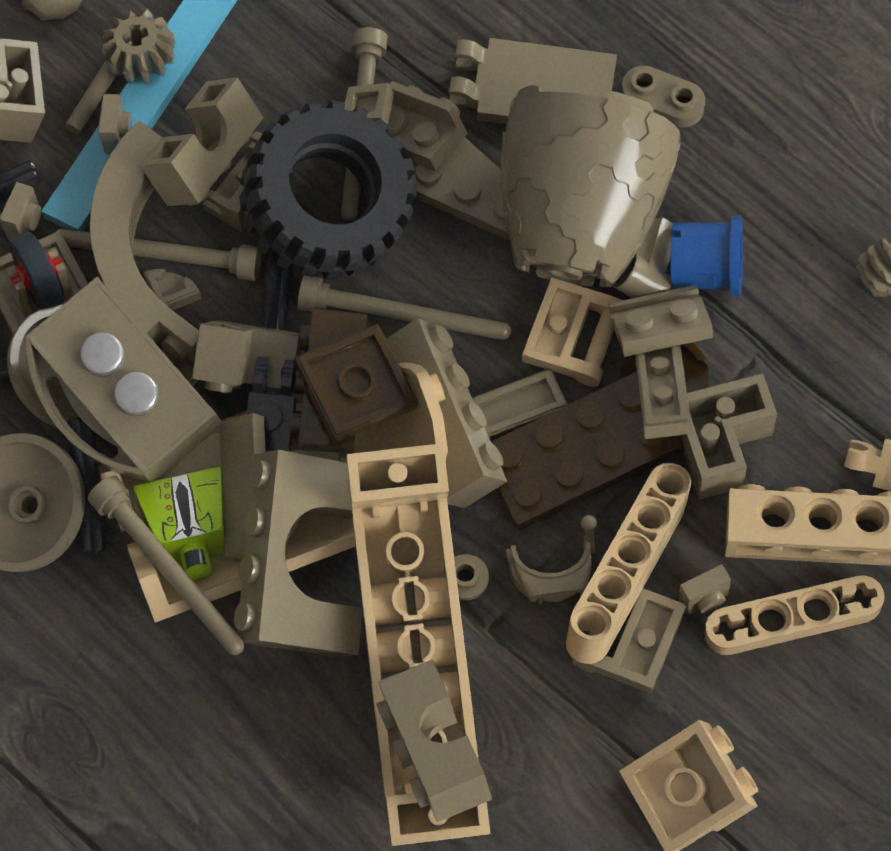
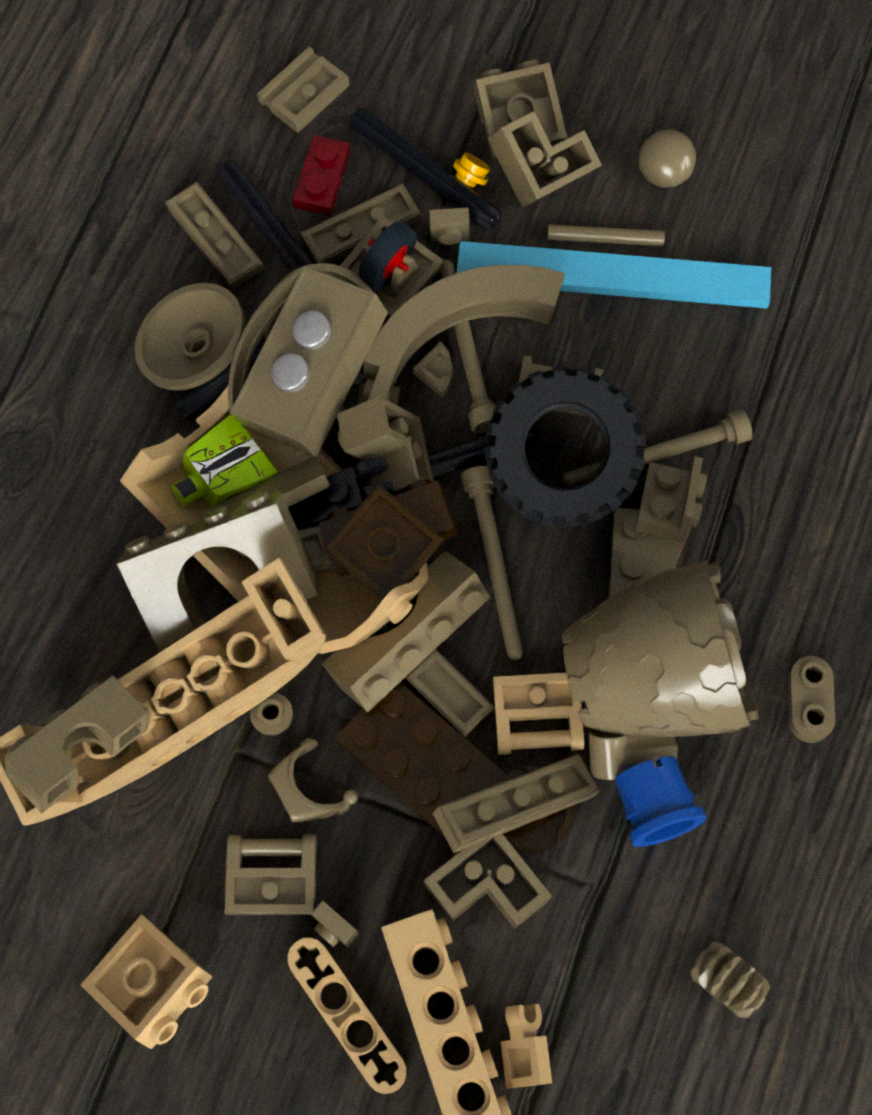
camera: 65 degrees right, 5 degrees up
dark tan piece [88,476,244,655] -> none
dark tan plate [98,94,132,154] -> none
dark tan gear [102,9,176,84] -> none
dark tan arch [140,77,263,206] -> none
dark tan plate [344,83,394,124] -> none
dark tan tile [449,38,617,124] -> none
tan beam [566,463,692,664] -> none
dark tan plate [609,285,713,357] -> none

